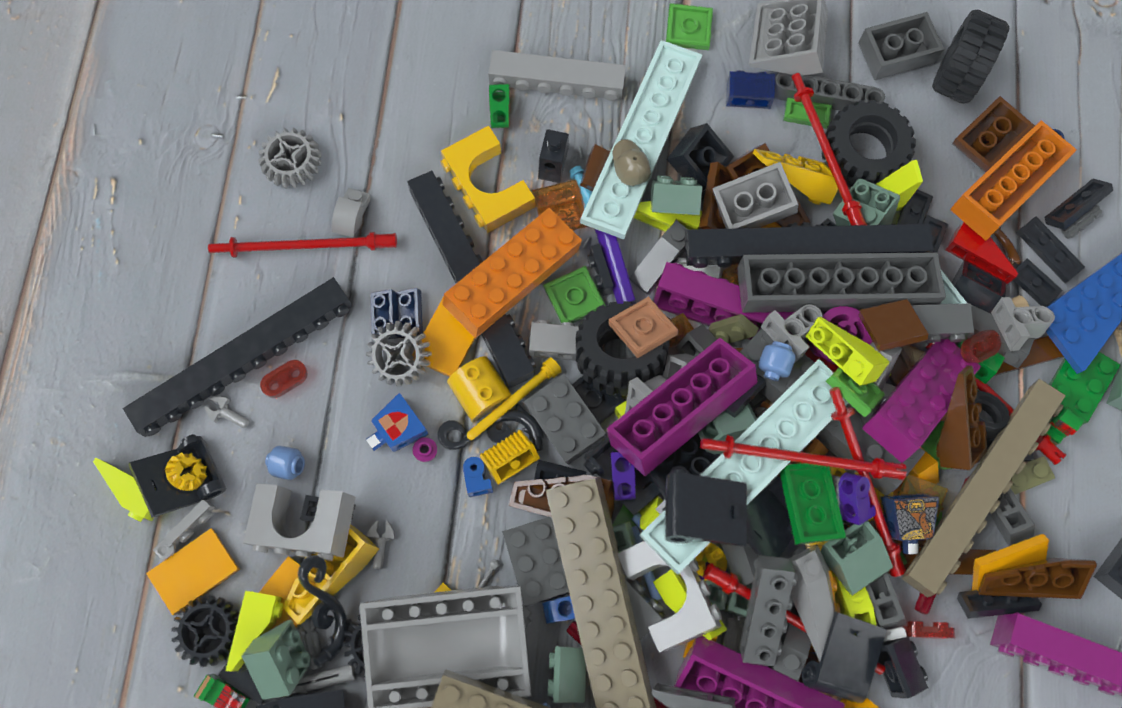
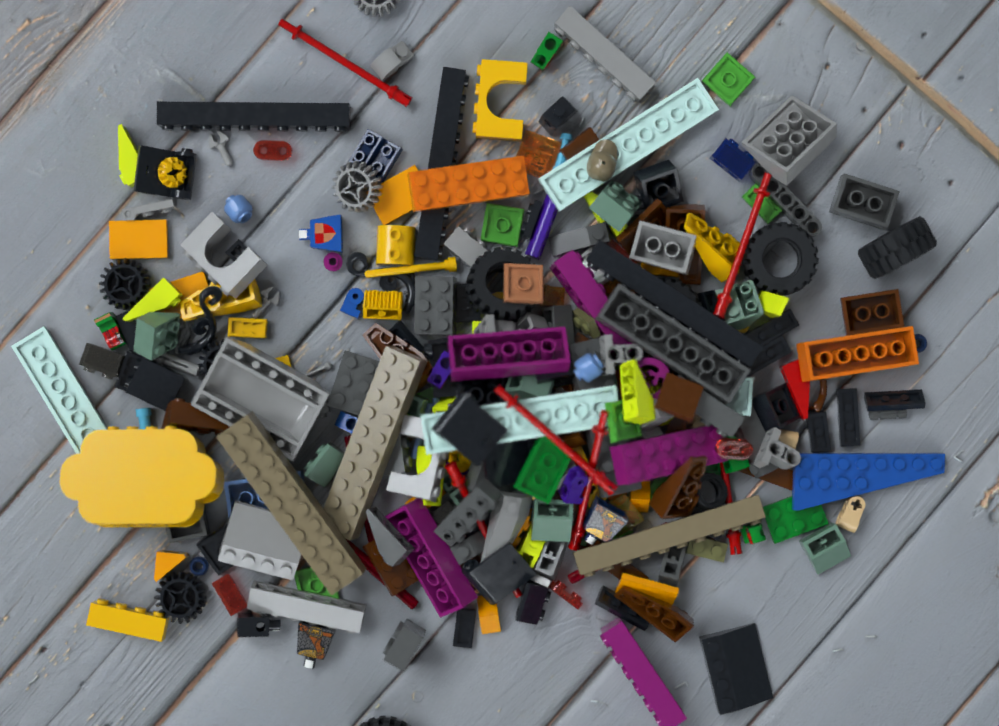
camera: 40 degrees right, 15 degrees up
none -> yellow plate [228,317,268,339]

